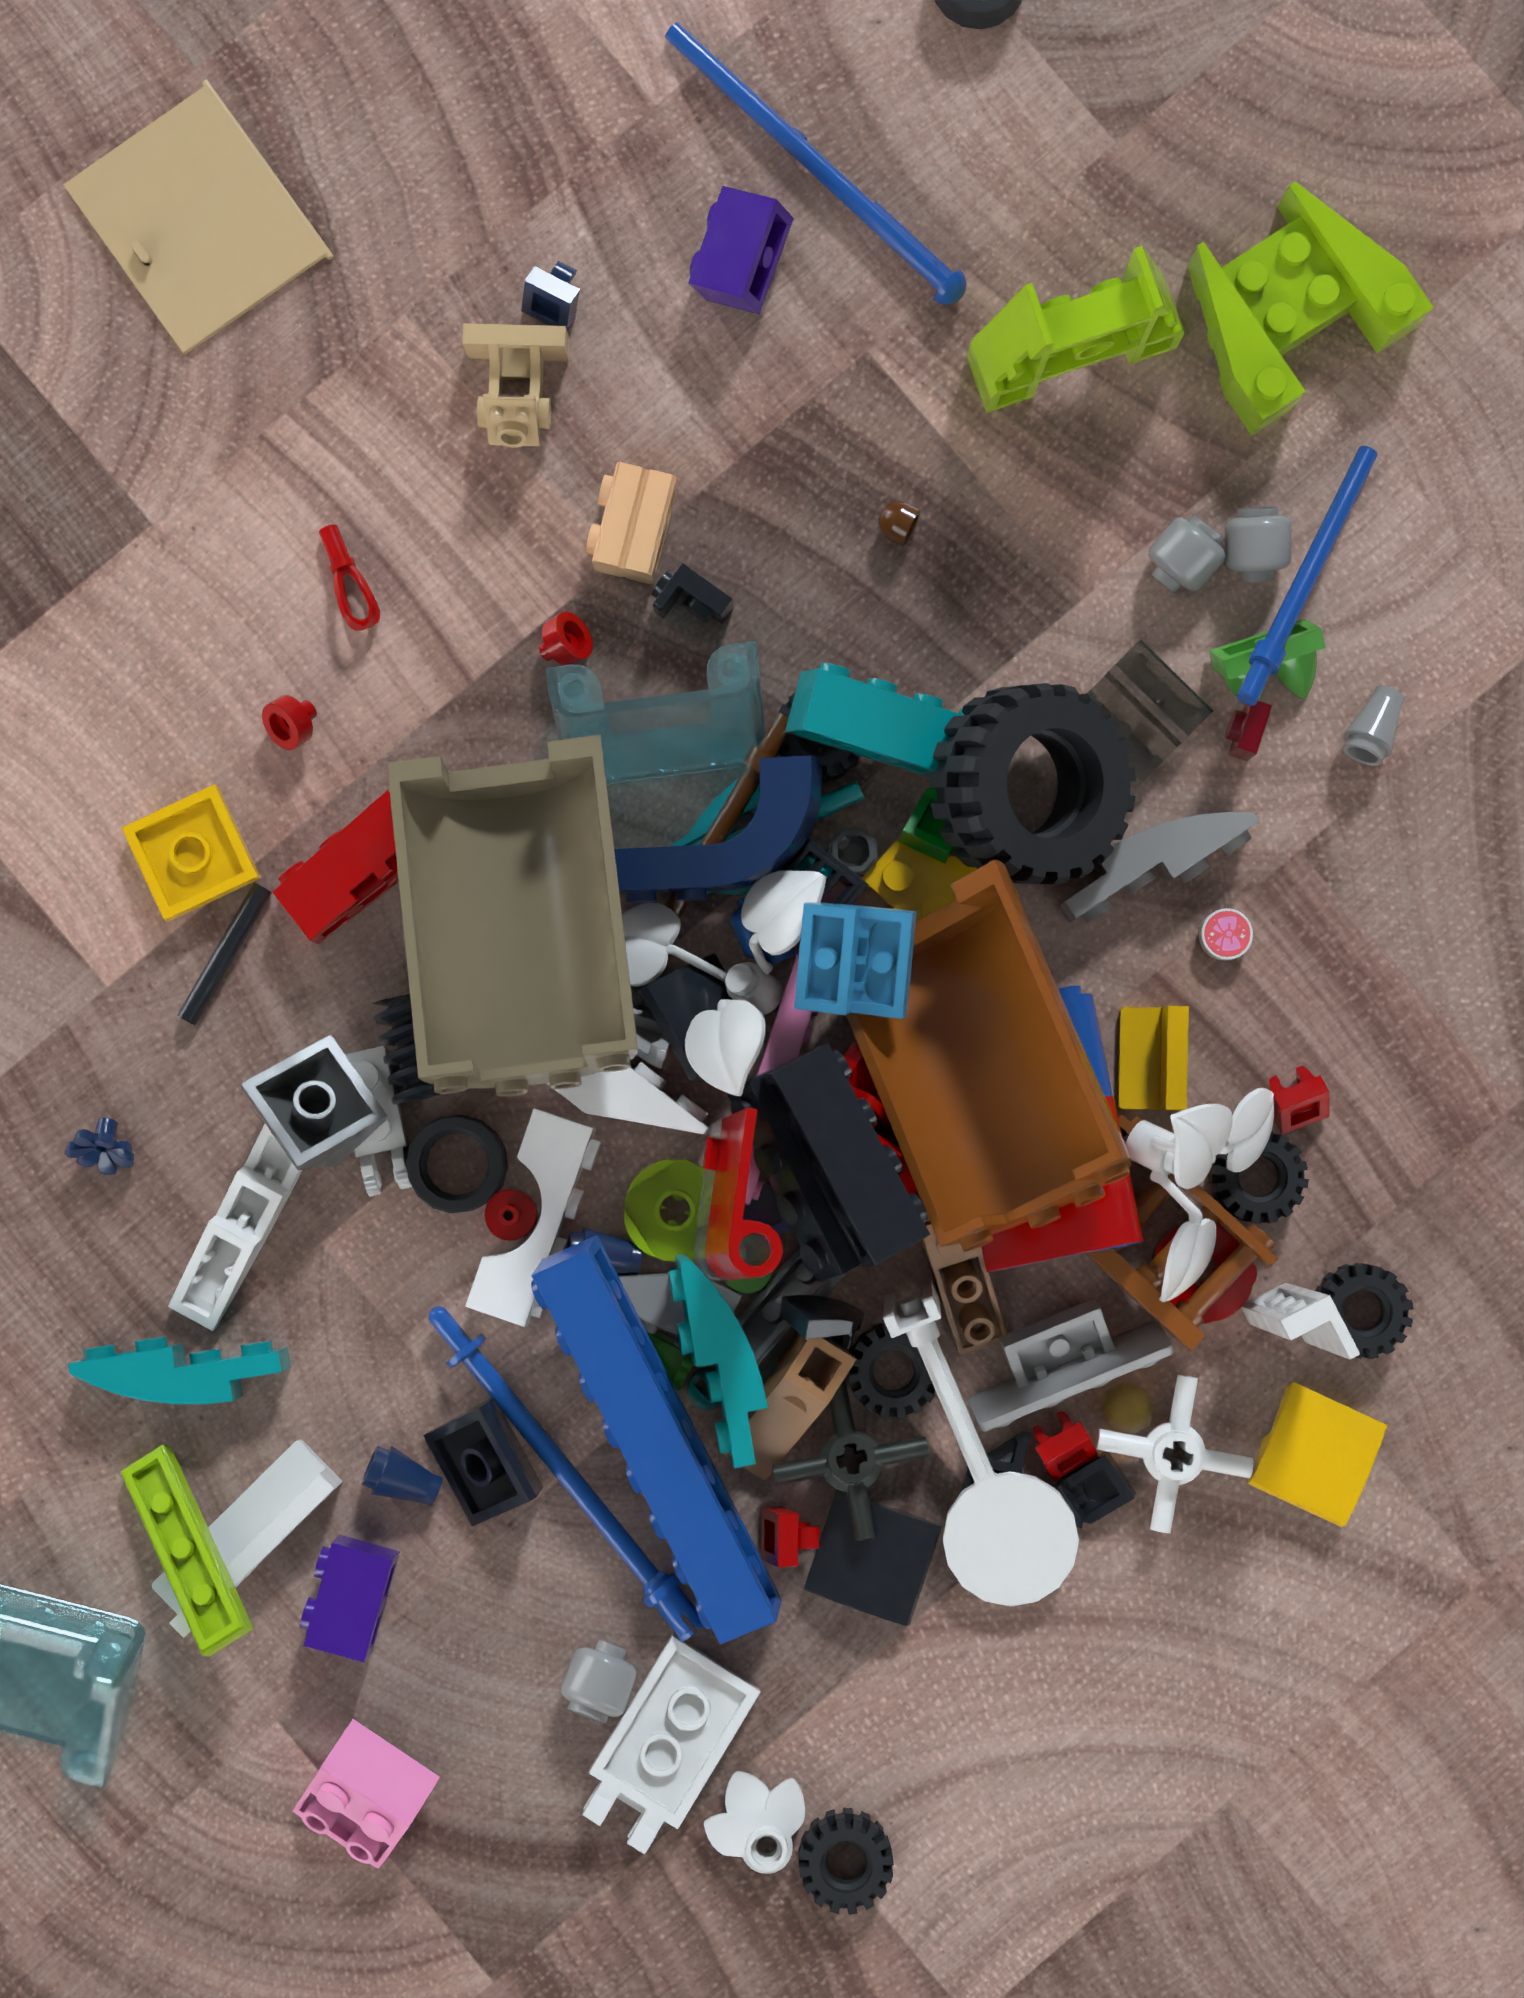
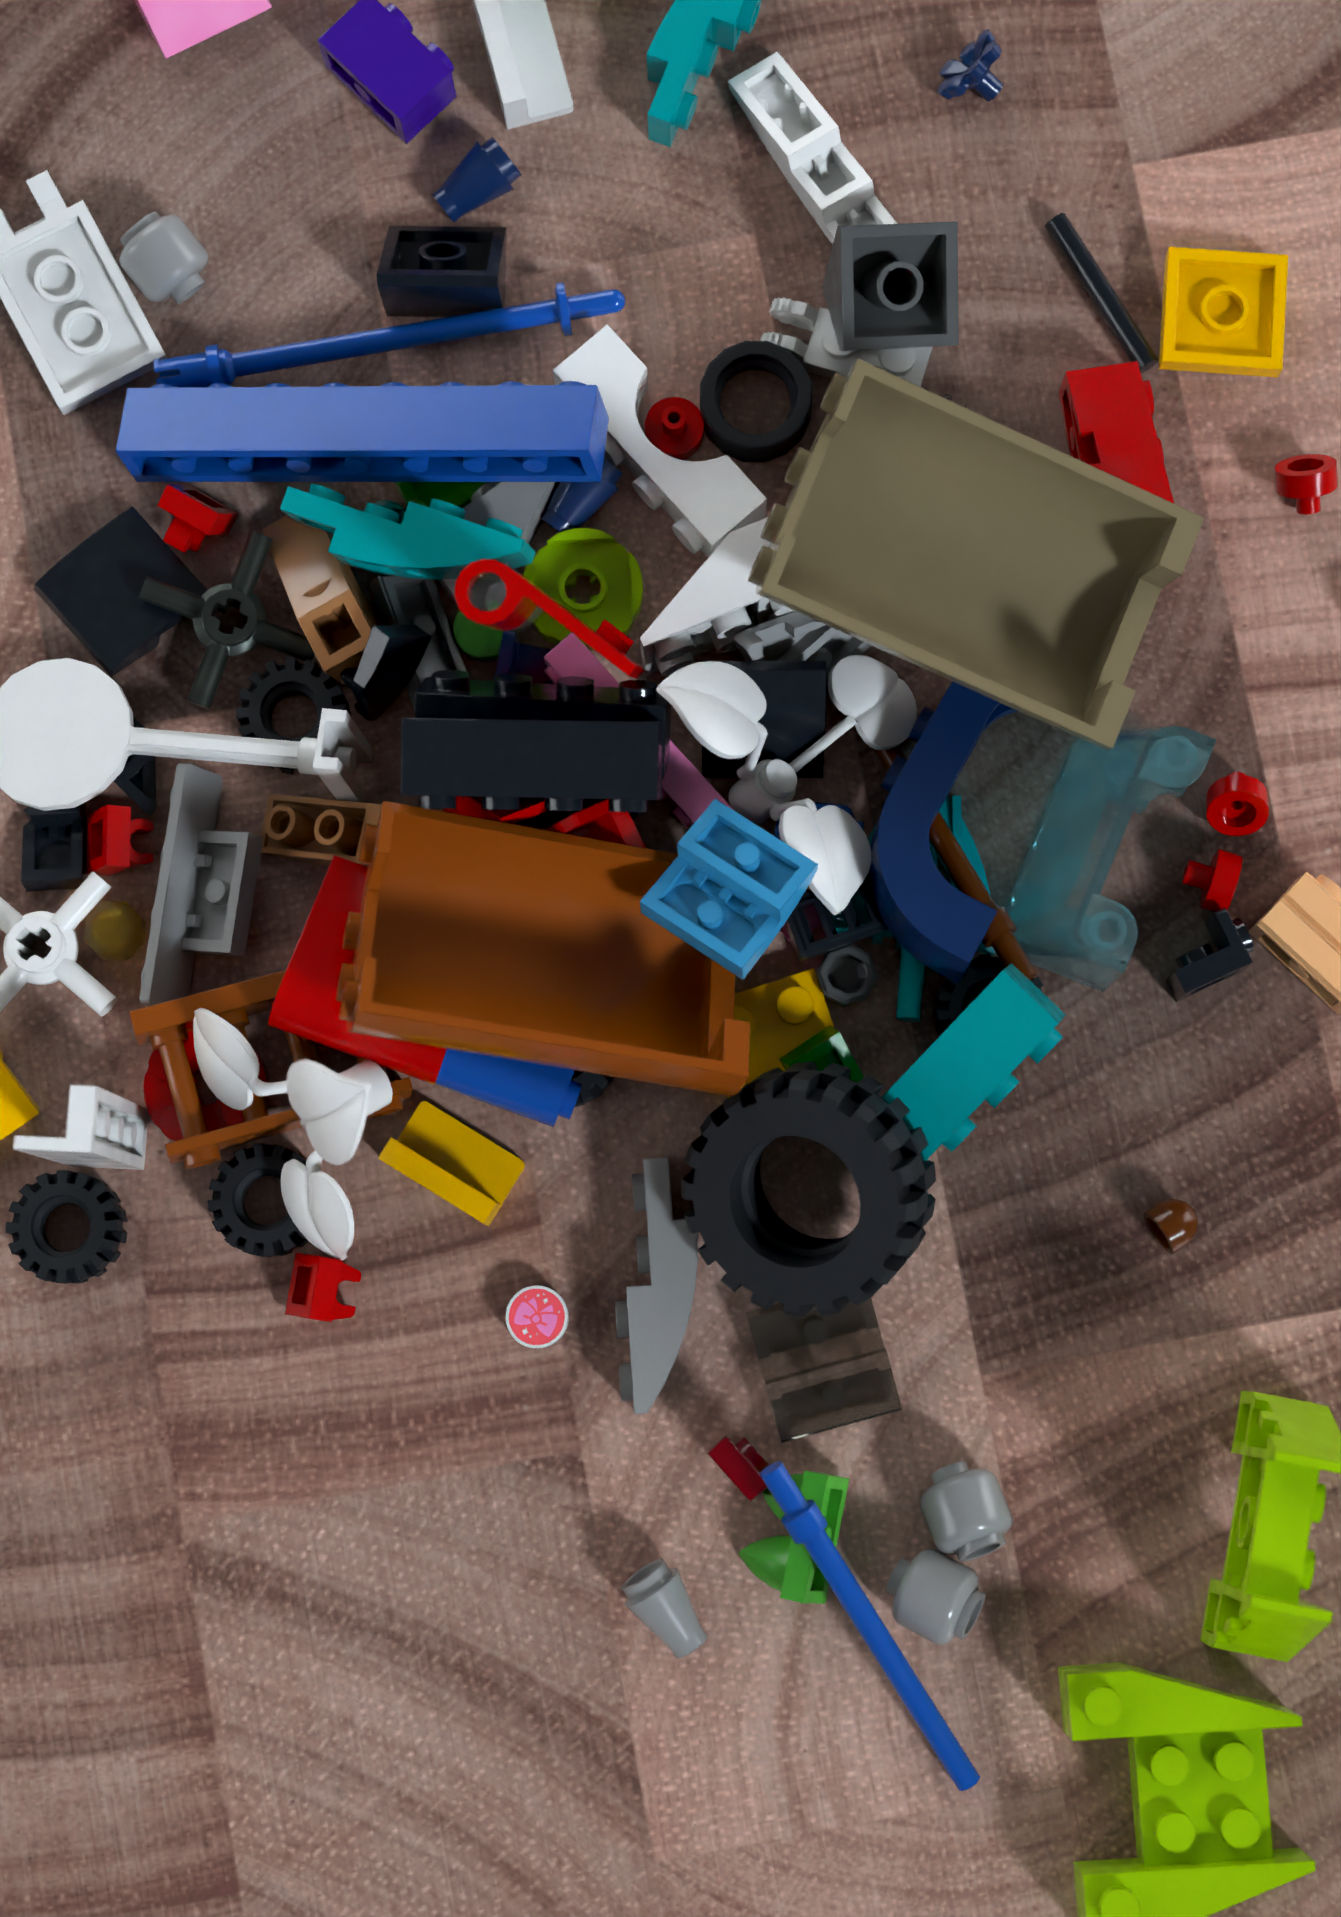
camera: 125 degrees right, 5 degrees down
none -> red tile [1181,849,1243,912]

